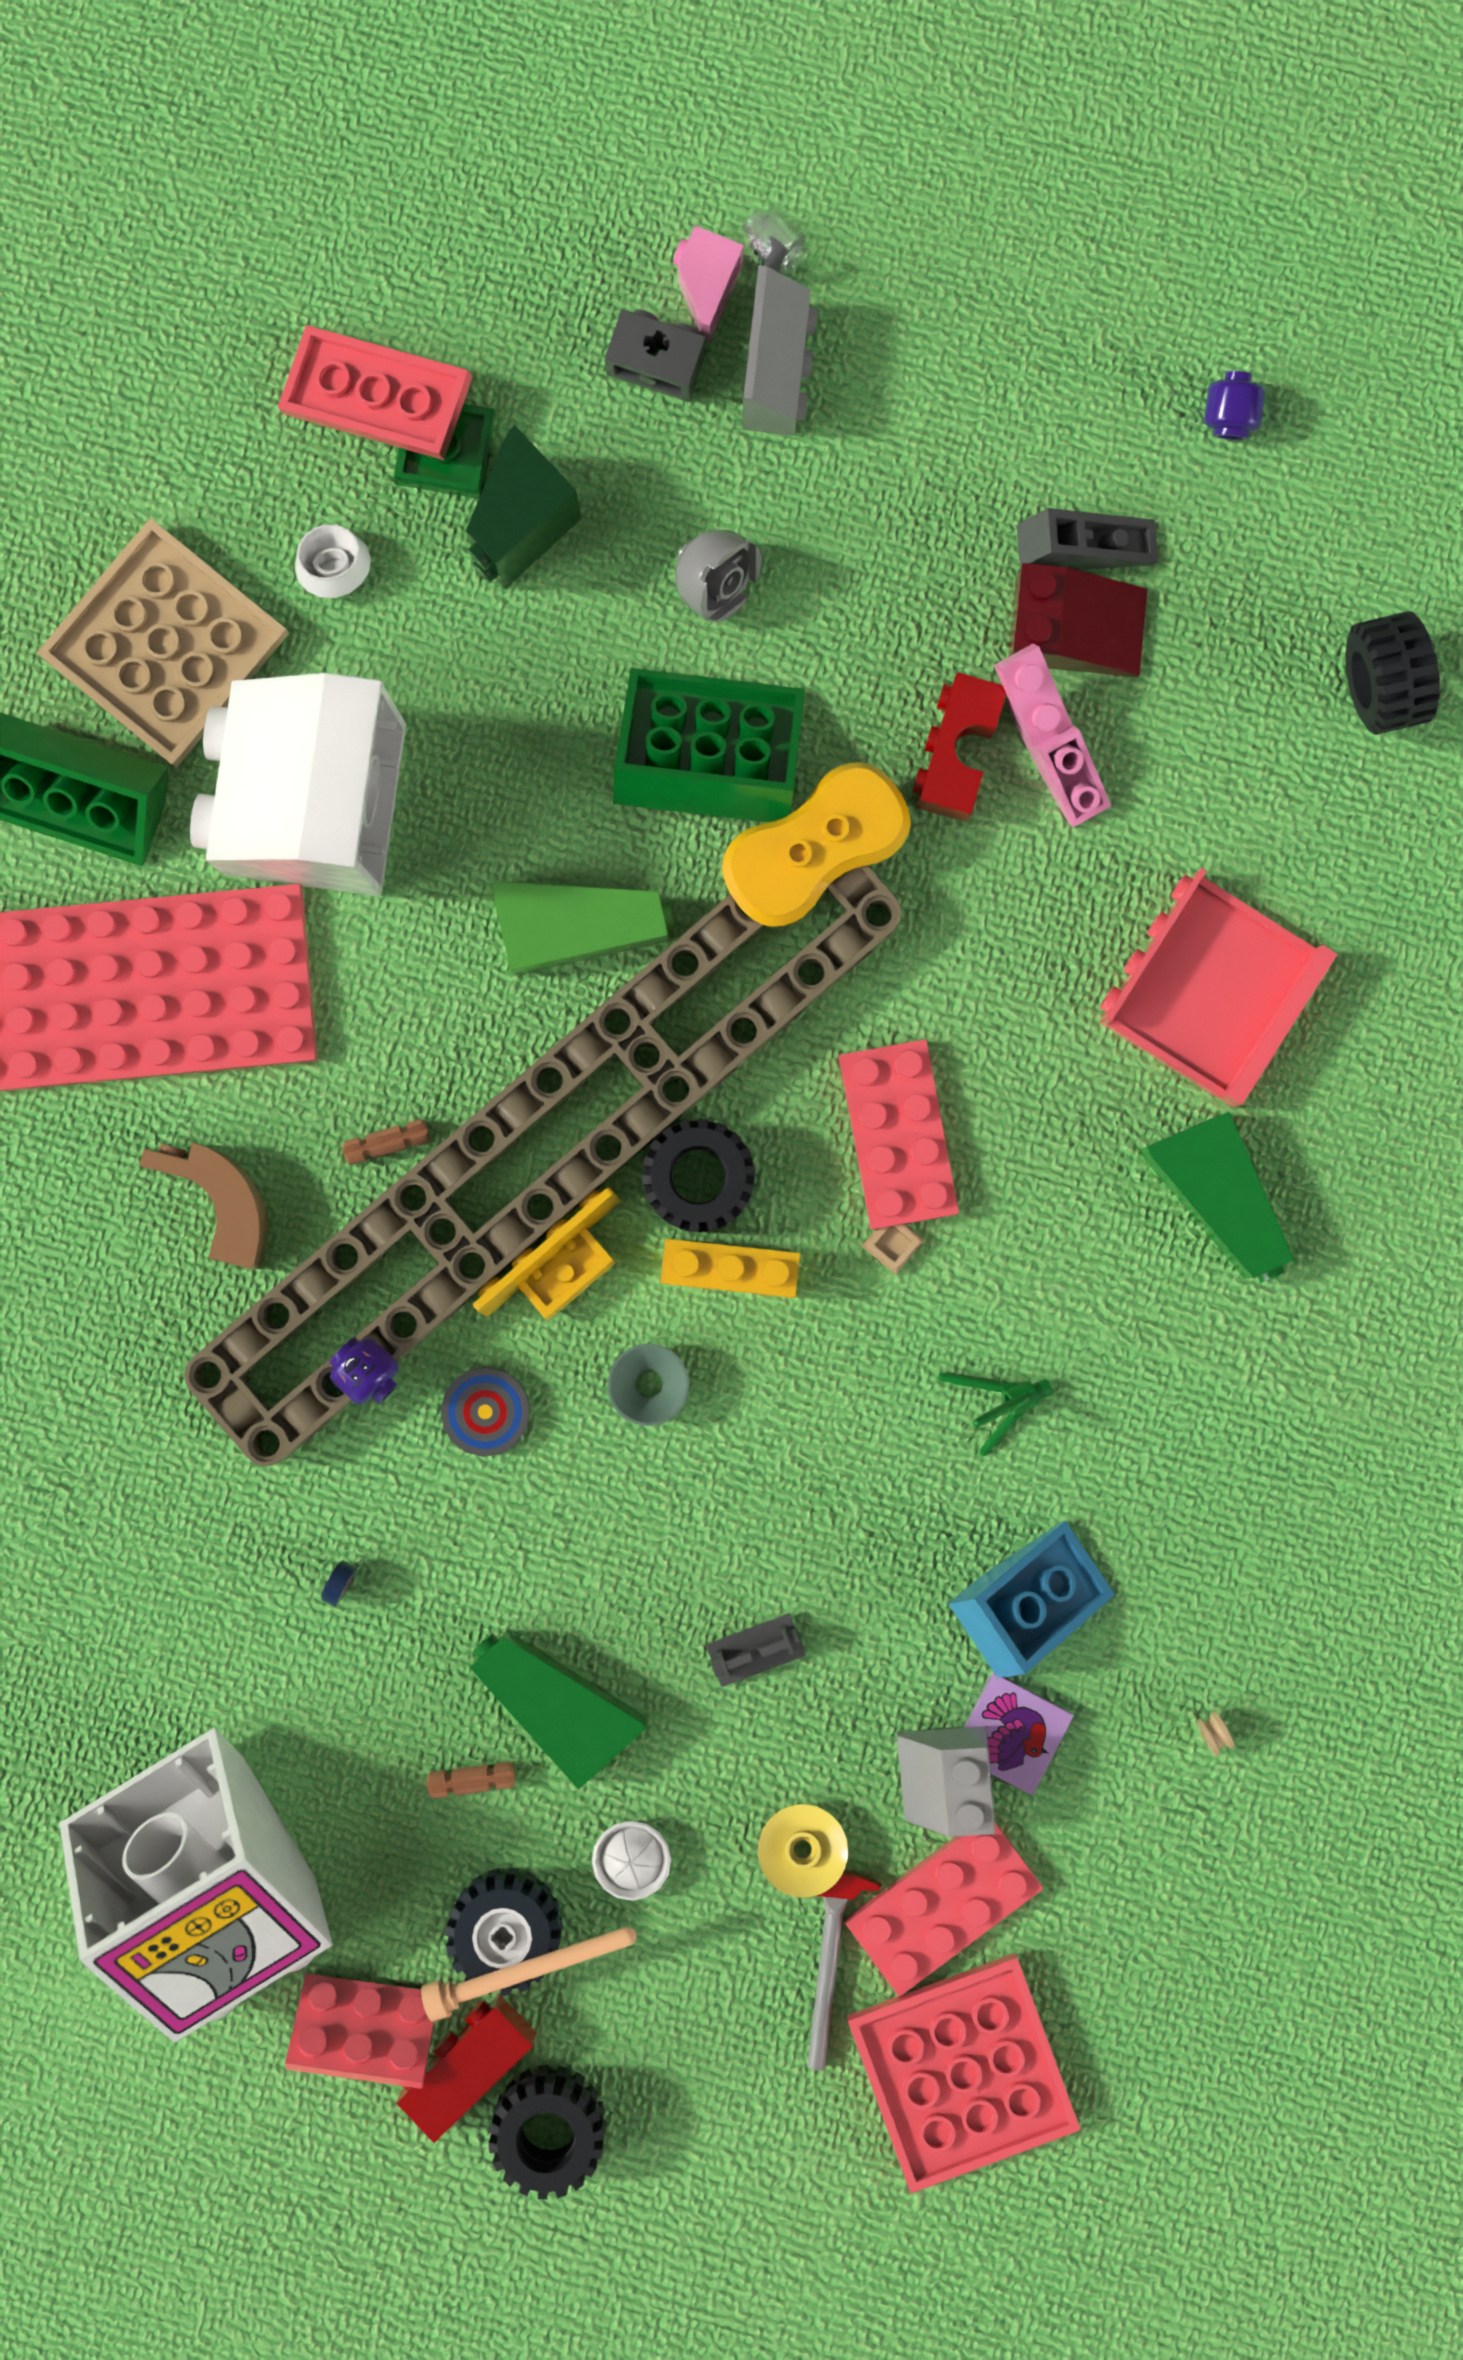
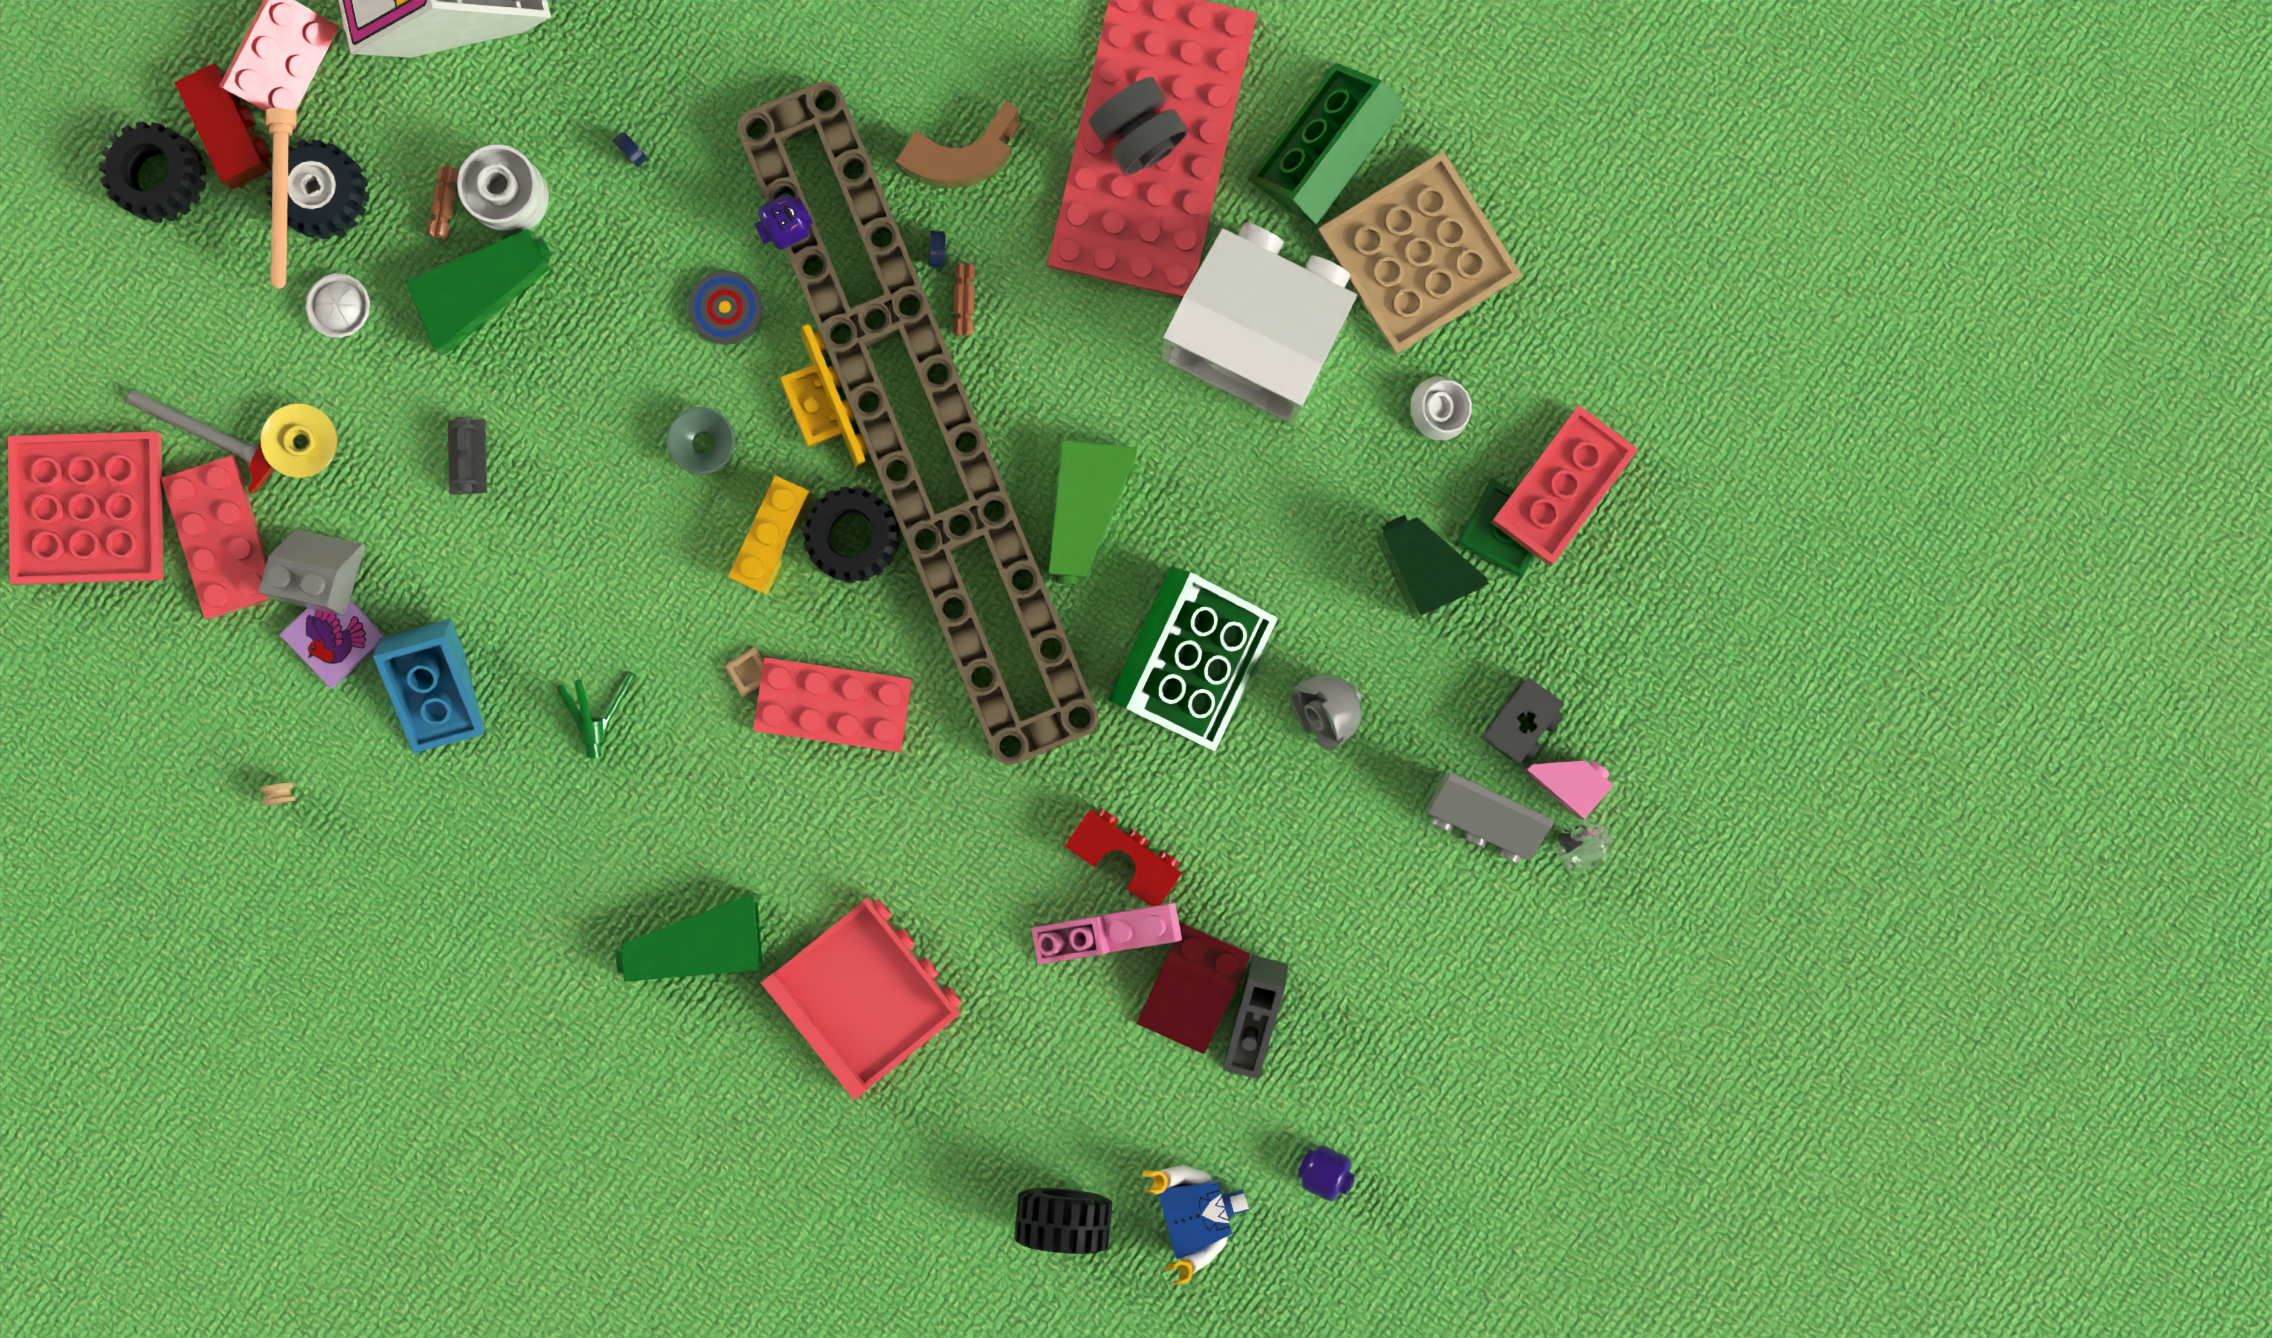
camera: 110 degrees right, 0 degrees up
yellow plate [722,762,911,927] -> none
none -> white wheel [457,145,549,235]
none -> dark blue tile [928,230,945,268]
none -> dark grey wheel [1089,77,1189,176]
none -> torso [1142,1165,1249,1285]

